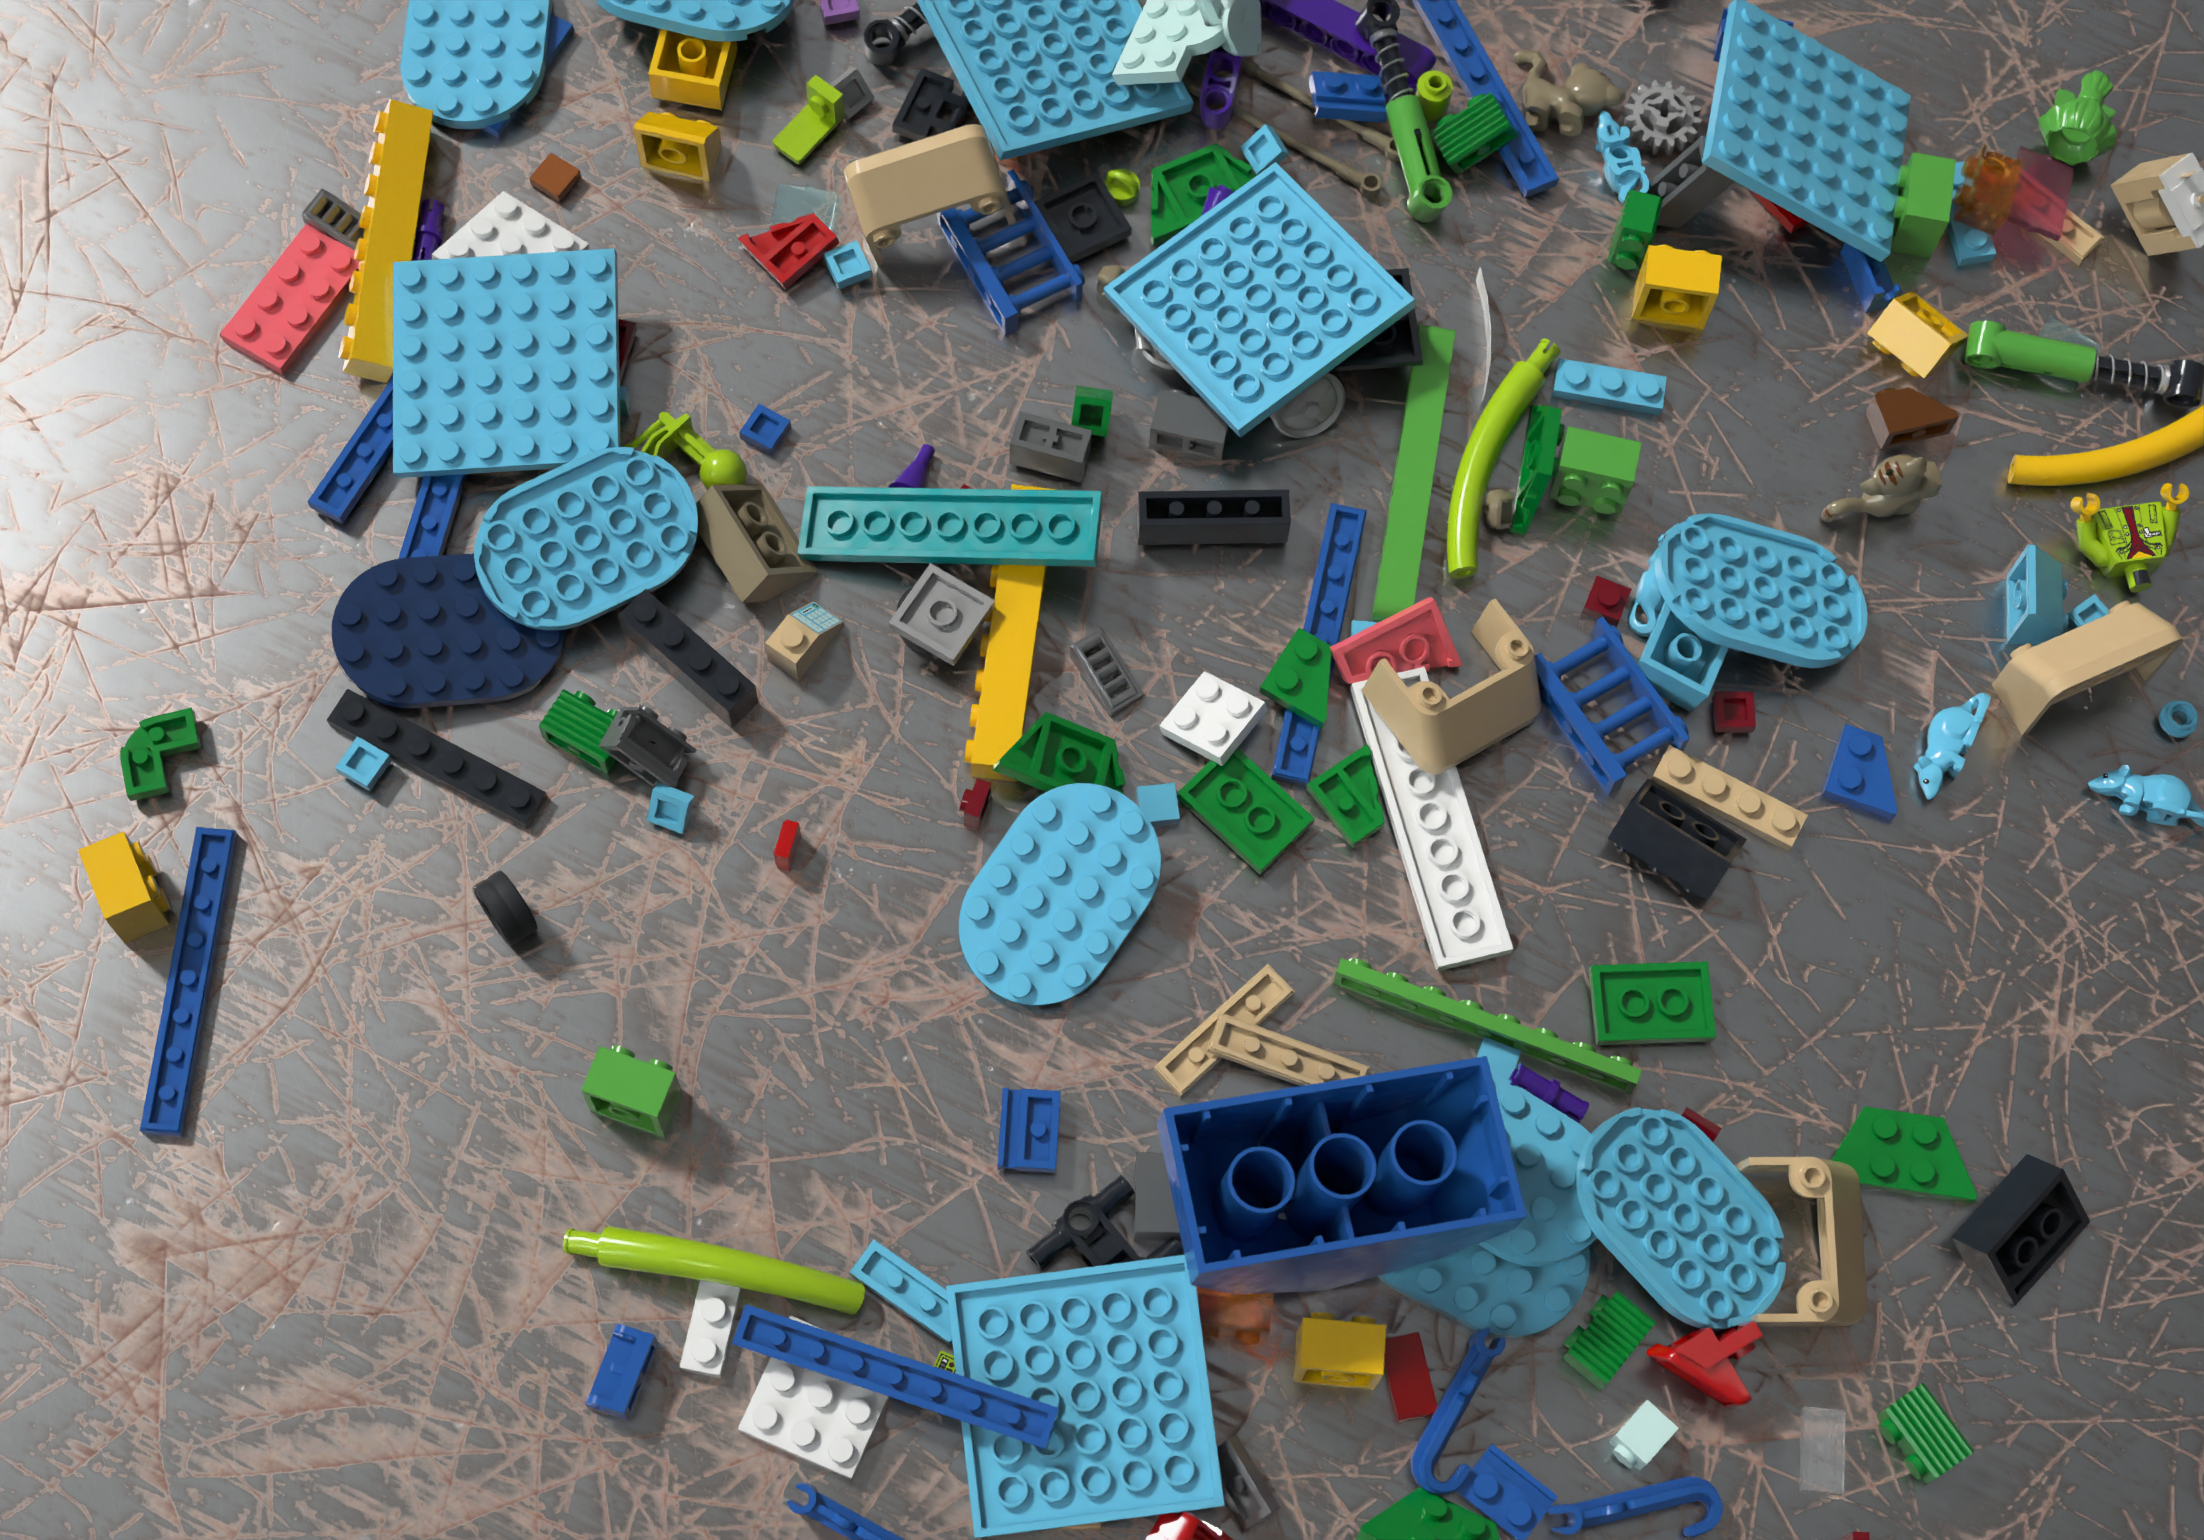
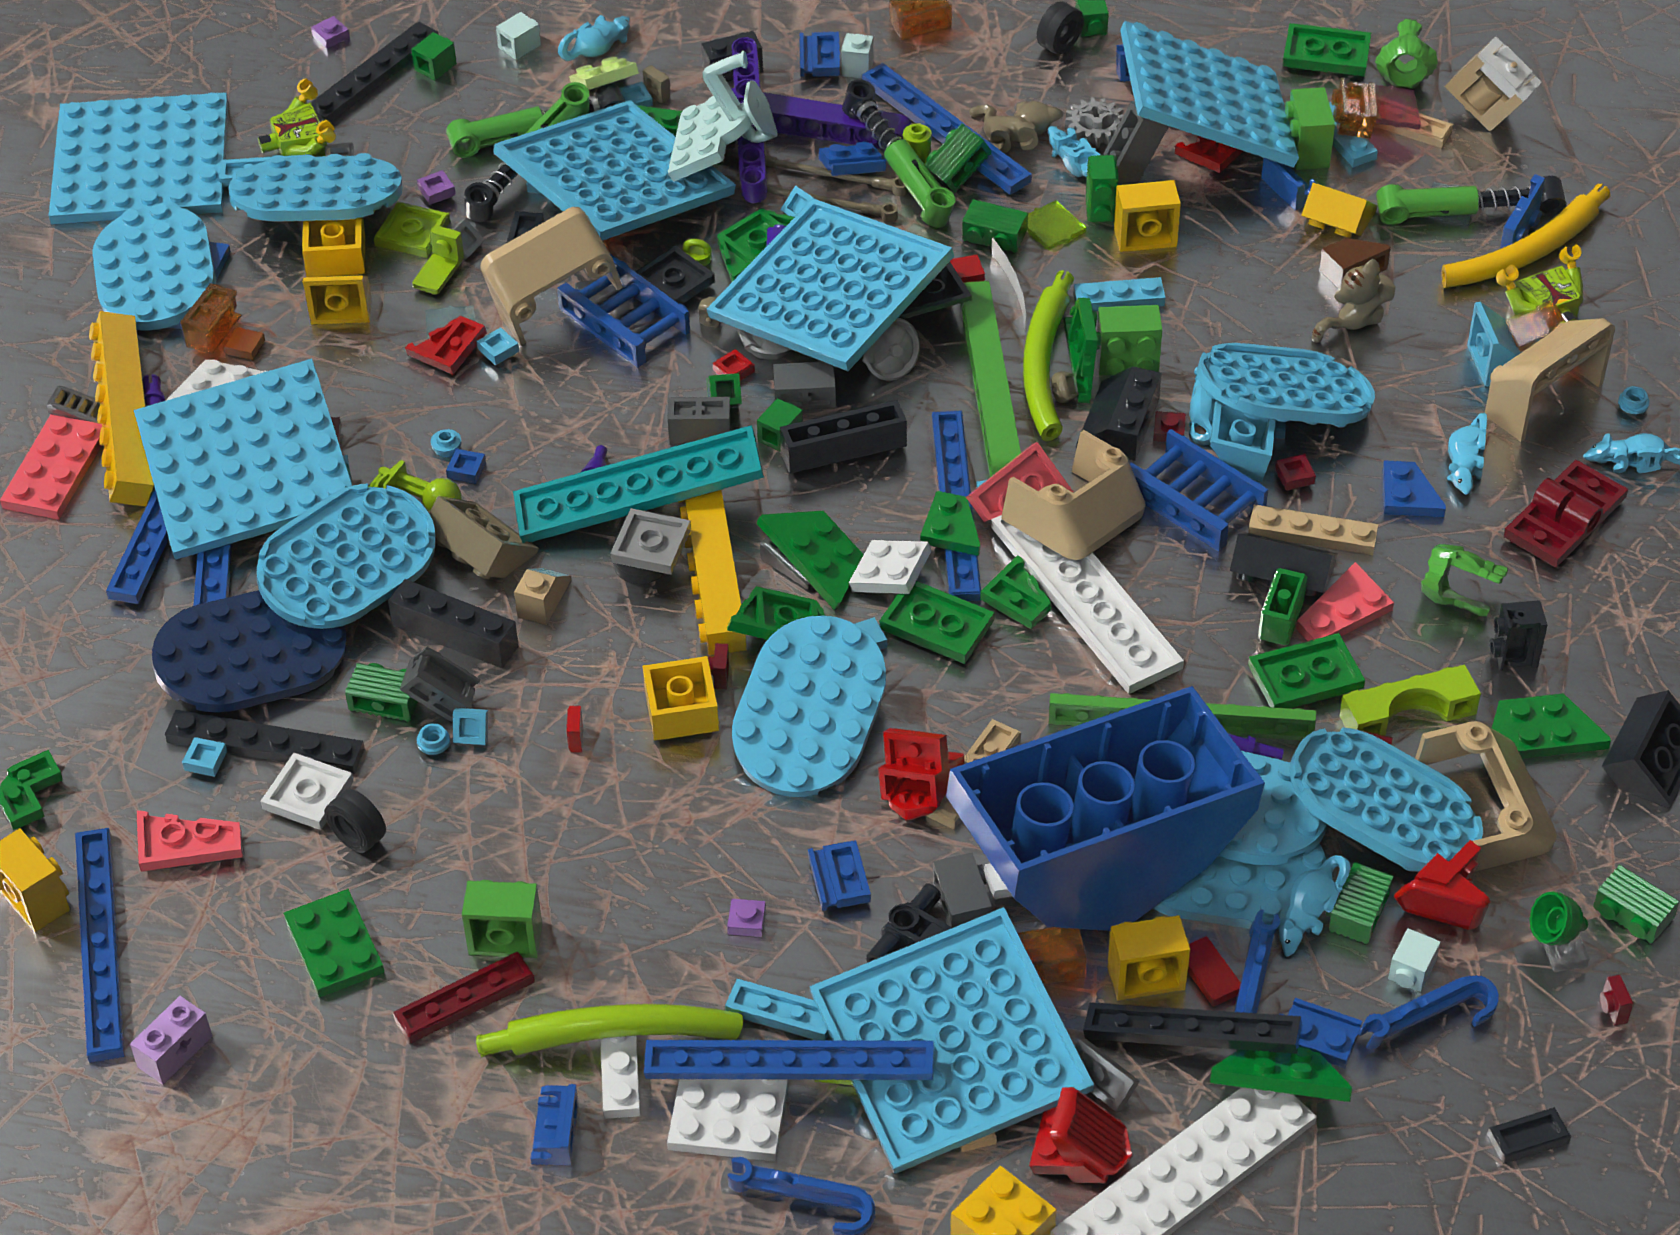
camera: 10 degrees left, 20 degrees down
none -> lavender brick [130,996,212,1085]
none -> coral wing [137,810,243,872]
none -> clear orange hinge [181,283,242,354]
none -> white plate [260,753,354,830]
none -> green plate [283,889,385,998]
none -> lime tile [374,201,451,258]
none -> dark red tile [393,951,535,1044]
none -> medium azure plate [417,723,450,755]
none -> medium azure plate [431,429,462,458]
none -> yellow brick [642,656,719,741]
none -> red tile [712,349,755,381]
none -> medium lavender plate [727,899,766,937]
none -> green wing [756,510,864,610]
none -> green brick [757,398,803,452]
none -> red piece [878,728,964,821]
none -> red tile [950,254,985,283]
none -> green brick [962,199,1028,253]
none -> clear neon green piece [1027,200,1087,251]
none -> black slope [1076,366,1162,461]
none -> black plate [1083,1002,1302,1054]
none -> green brick [1258,568,1308,646]
none -> medium azure animal [1278,855,1350,956]
none -> green plate [1282,23,1371,76]
none -> coral wing [1296,562,1394,641]
none -> lime arch [1339,664,1481,736]
none -> bright green piece [1421,544,1508,617]
none -> black hinge [1489,600,1548,670]
none -> blue wing [1500,174,1545,248]
none -> dark red plate [1503,459,1628,567]
none -> clear orange hinge [1505,300,1563,347]
none -> green helmet [1529,891,1588,946]

